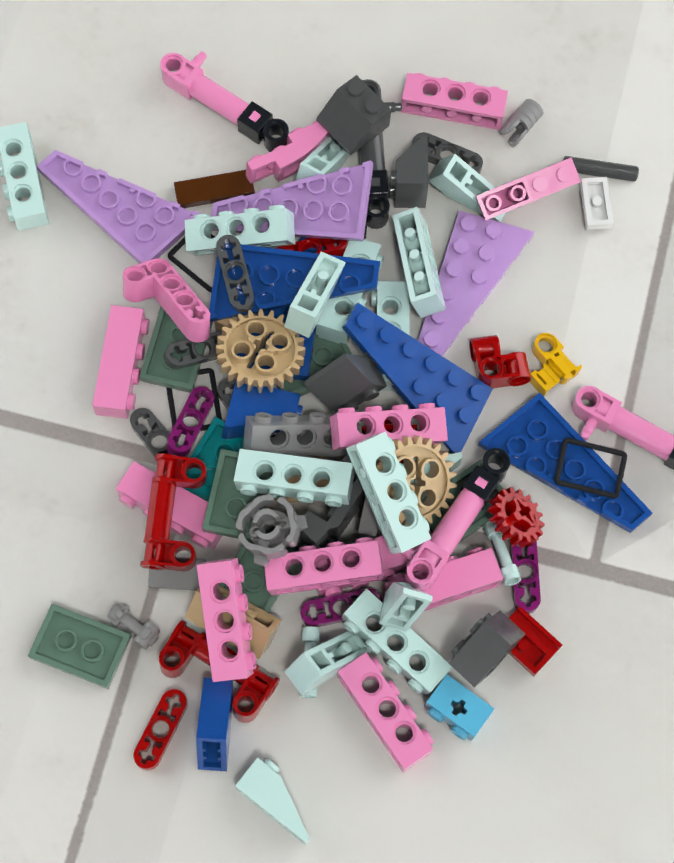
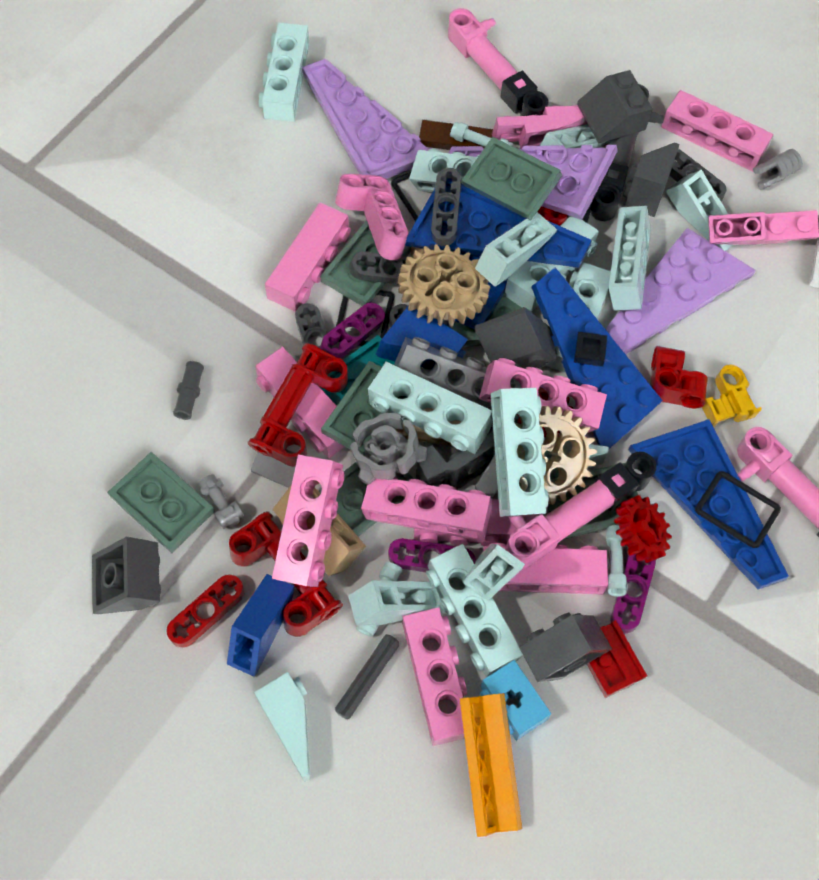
camera: 20 degrees right, 5 degrees down
none -> dark grey slope [92,536,161,614]
none -> dark grey pin [173,361,204,420]
none -> dark grey axle [335,634,399,720]
none -> light aqua bar [450,122,514,147]
none -> light orange fence [460,693,523,837]
none -> sand green plate [461,137,562,220]
none -> black plate [574,332,607,367]

